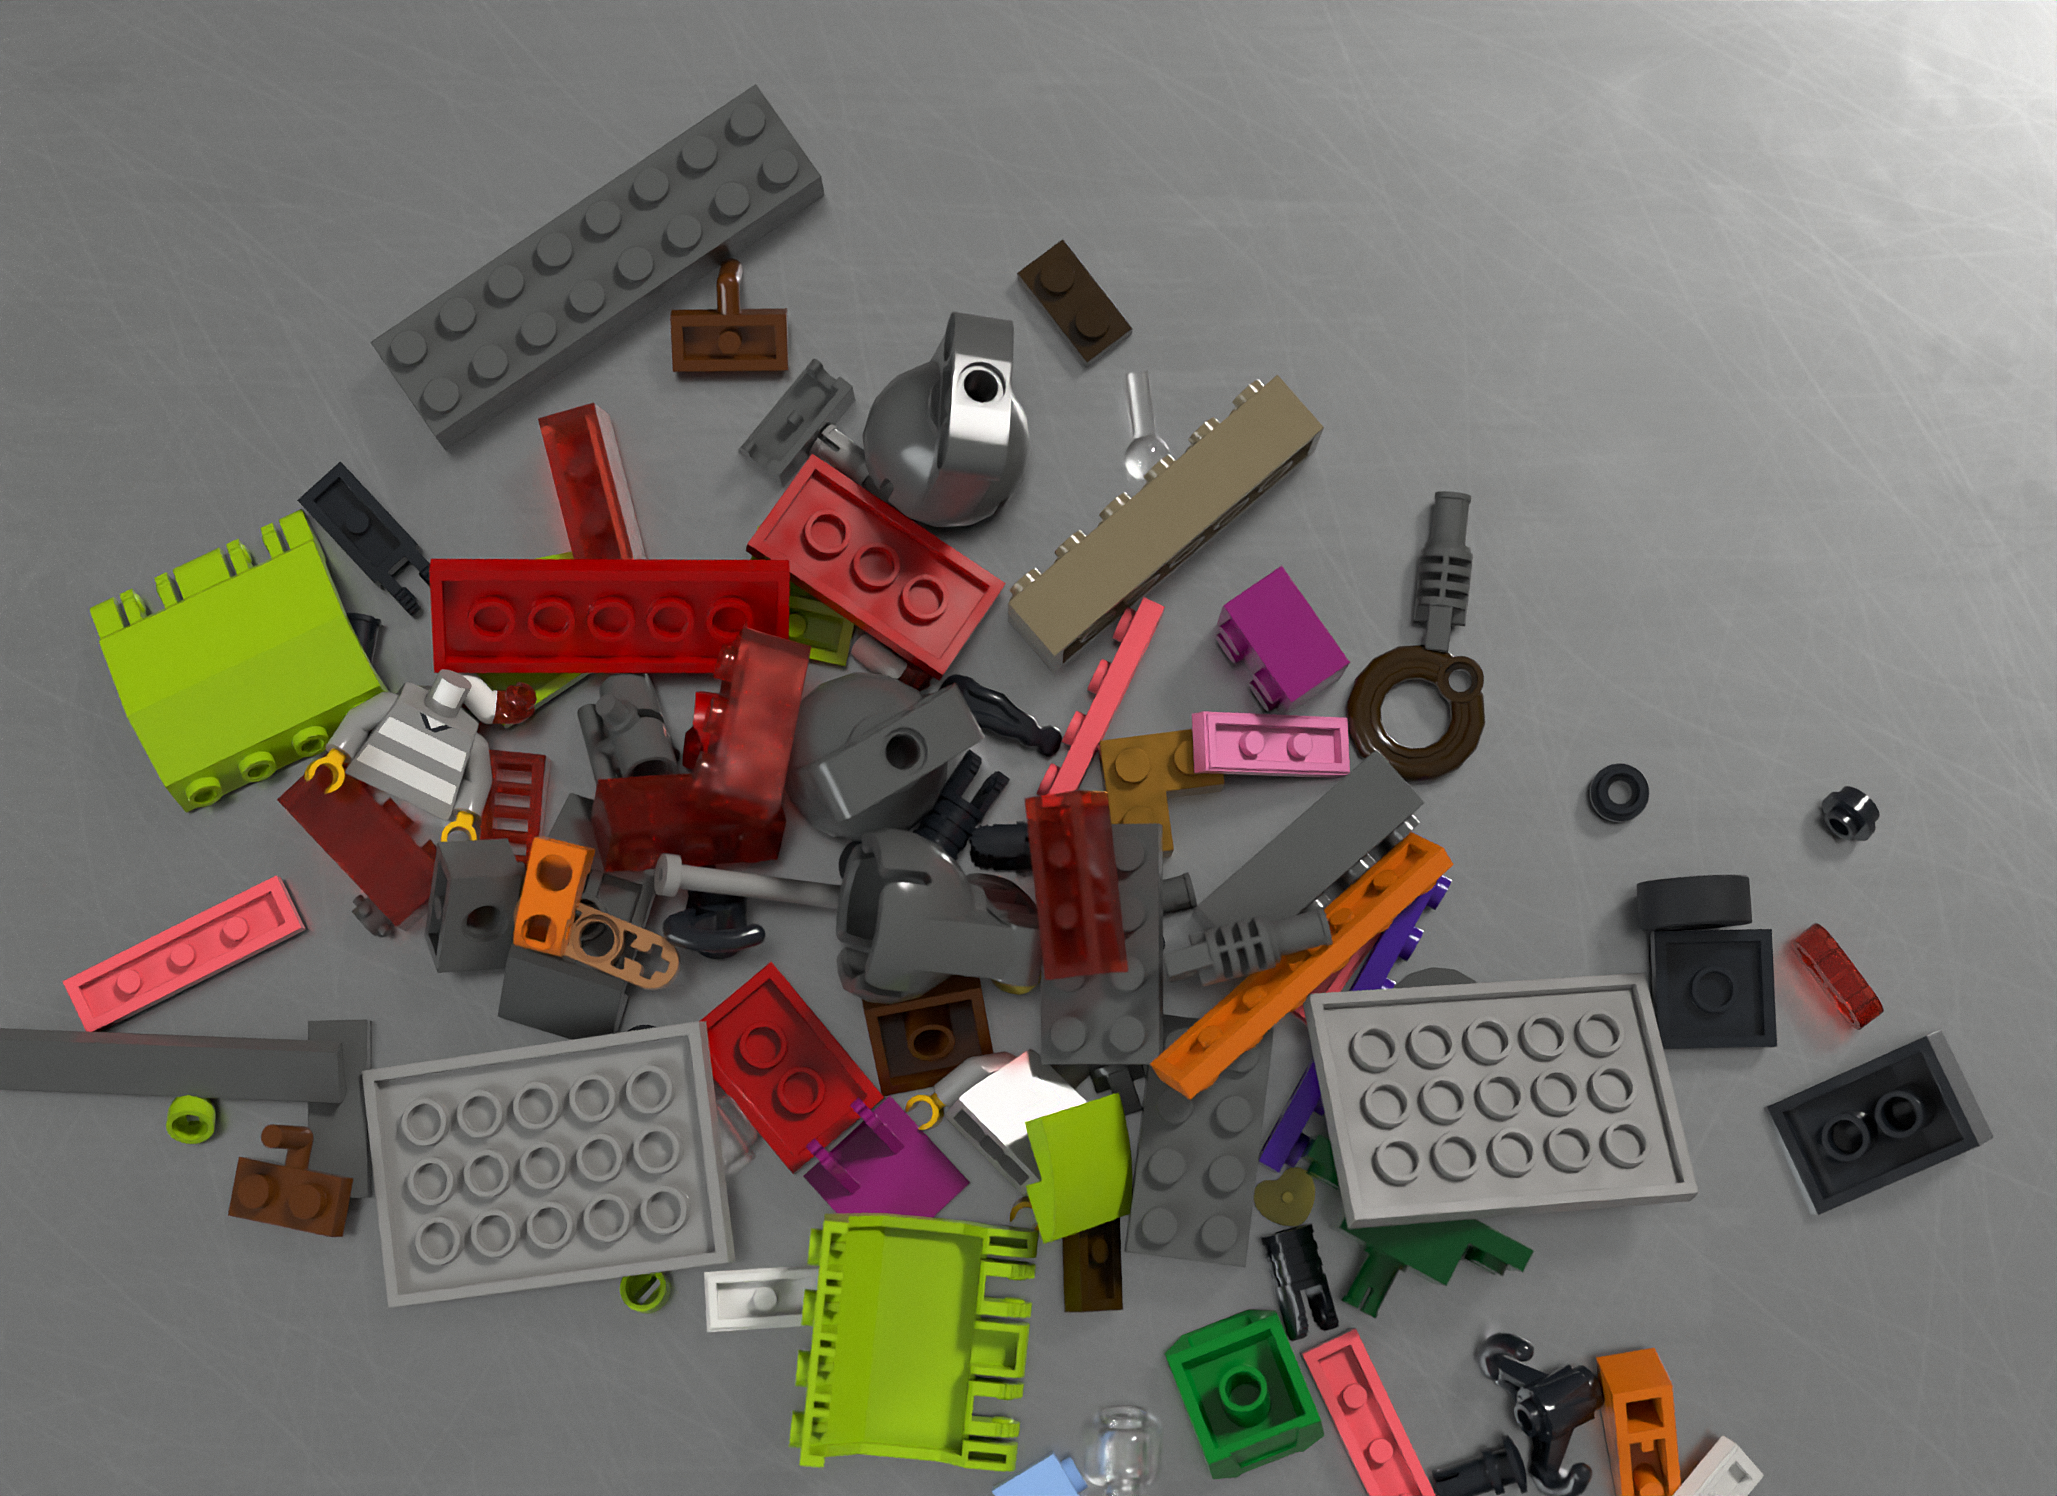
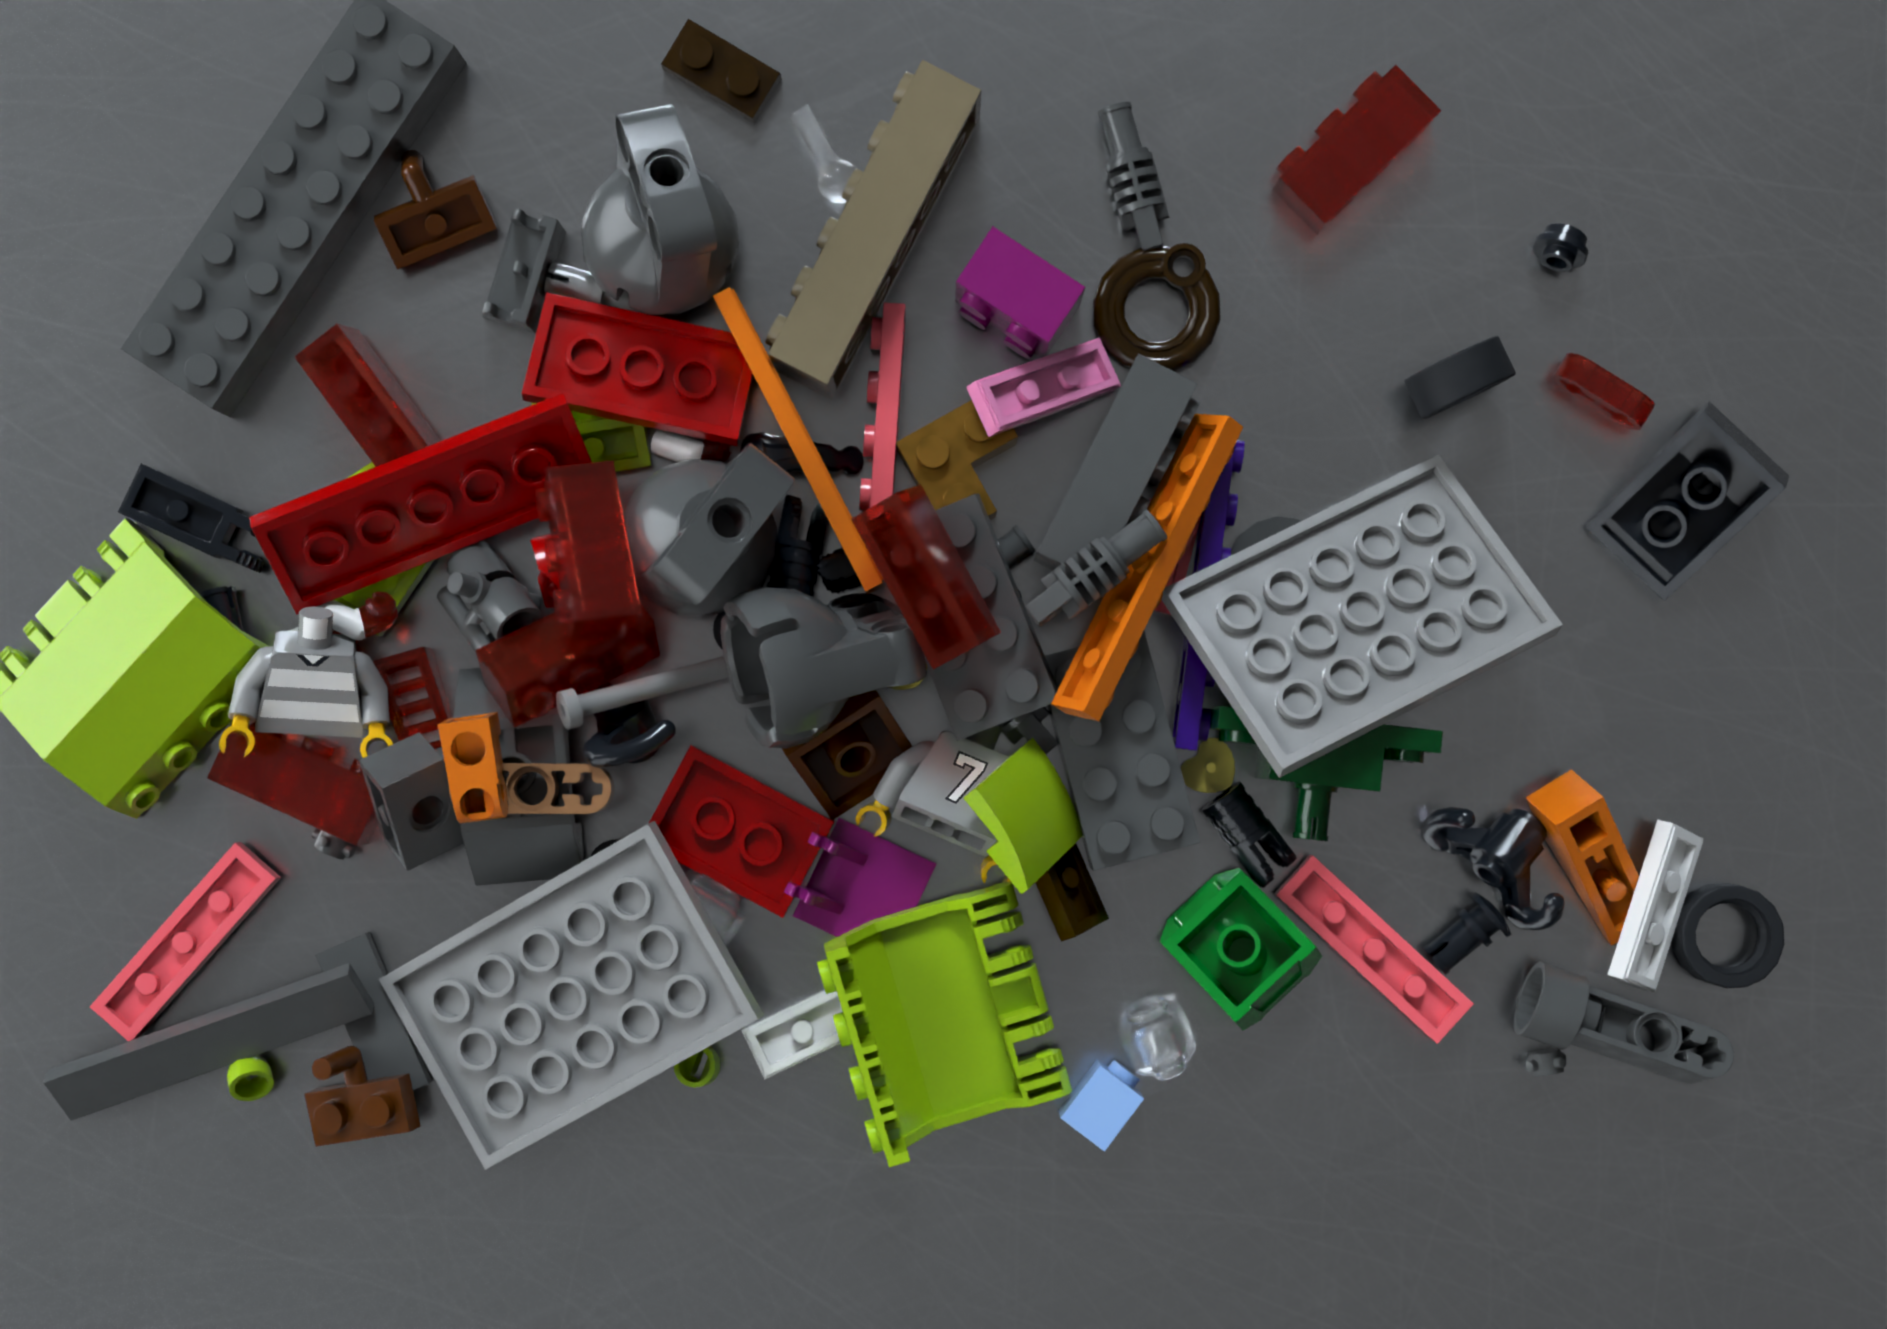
camera: 20 degrees left, 5 degrees up
black plate [1590,763,1649,822] -> none
black plate [1650,929,1777,1050] -> none
none -> orange tile [713,287,885,595]
none -> clear red brick [1272,65,1441,235]

